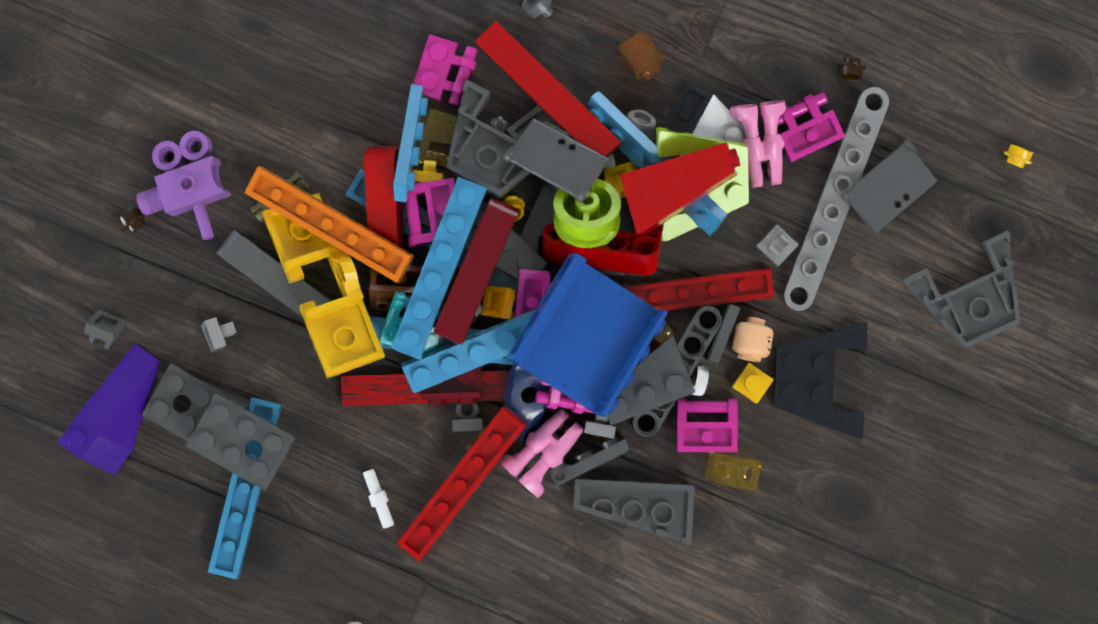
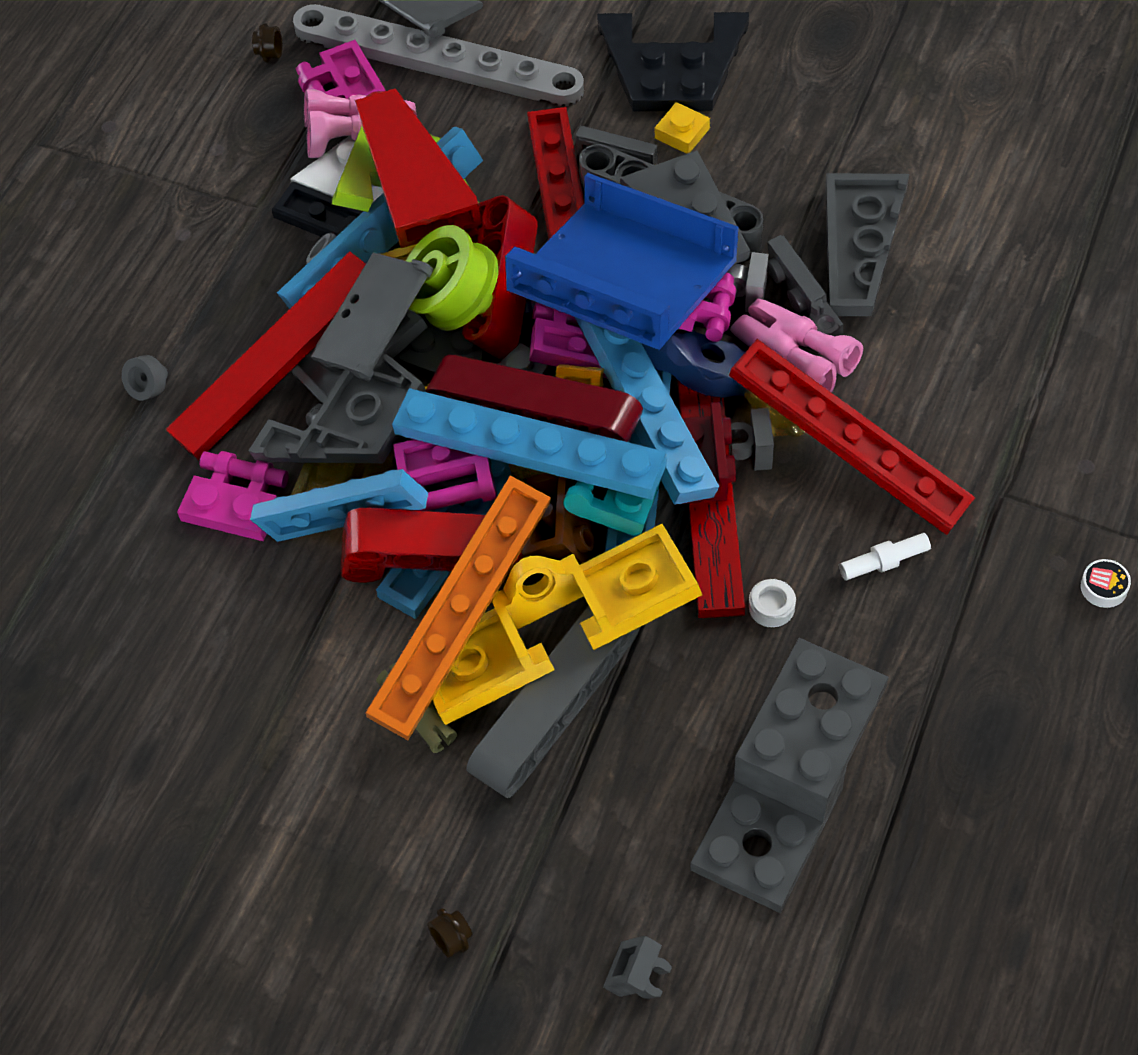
camera: 90 degrees left, 30 degrees down
dark purple wedge [57,344,160,475] -> none
medium lavender piece [137,131,231,240] -> none
light grey tile [201,317,237,352] -> none
dark azure plate [208,397,282,580] -> none
clear orange brick [618,29,664,80] -> none
dark pink plate [676,398,738,452] -> none
clear yellow bracket [705,452,761,490] -> none
light nougat head [732,317,774,362] -> none
light grey tile [755,224,799,267] -> none
none -> white tile [749,579,796,627]

